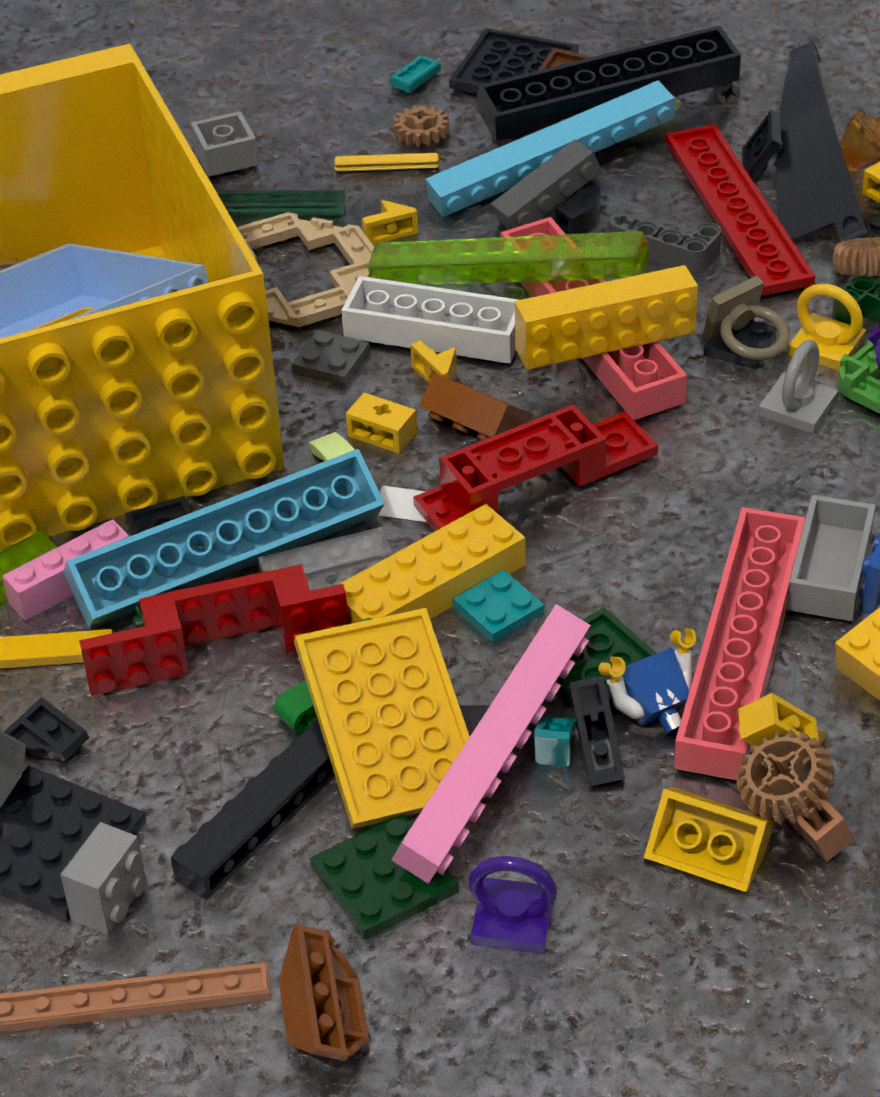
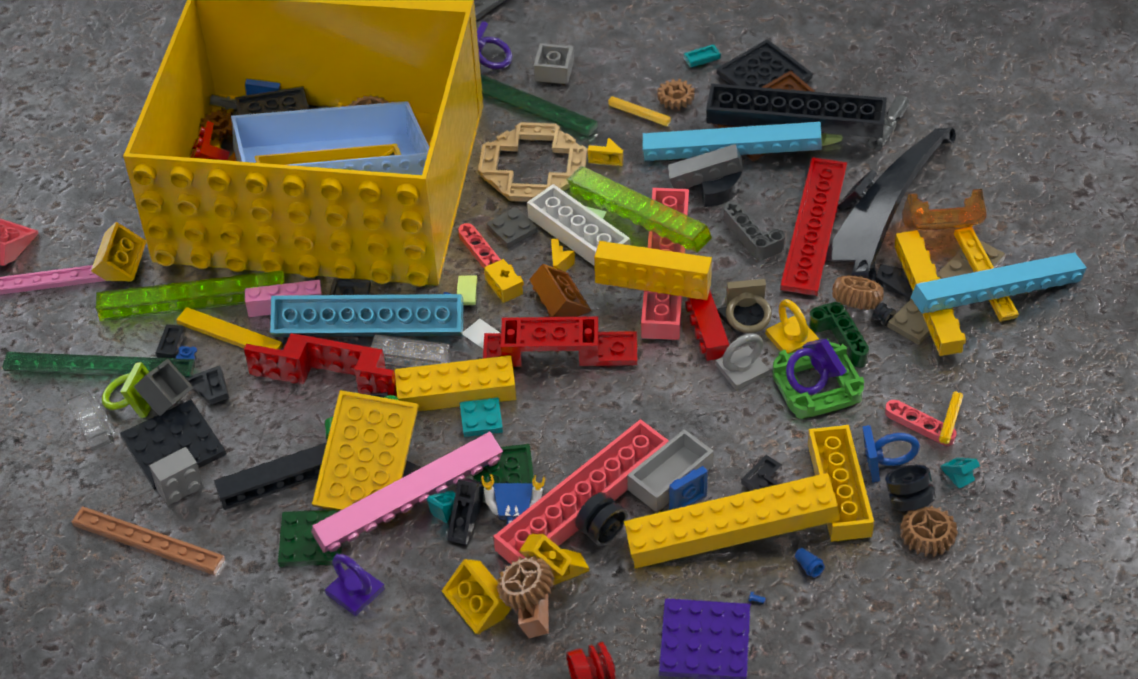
camera: 30 degrees right, 5 degrees up
dark orange wedge [279,924,369,1061] -> none
none -> coral beam [458,223,501,268]
none -> black wheel [575,492,628,546]
none -> red brick [685,290,729,361]

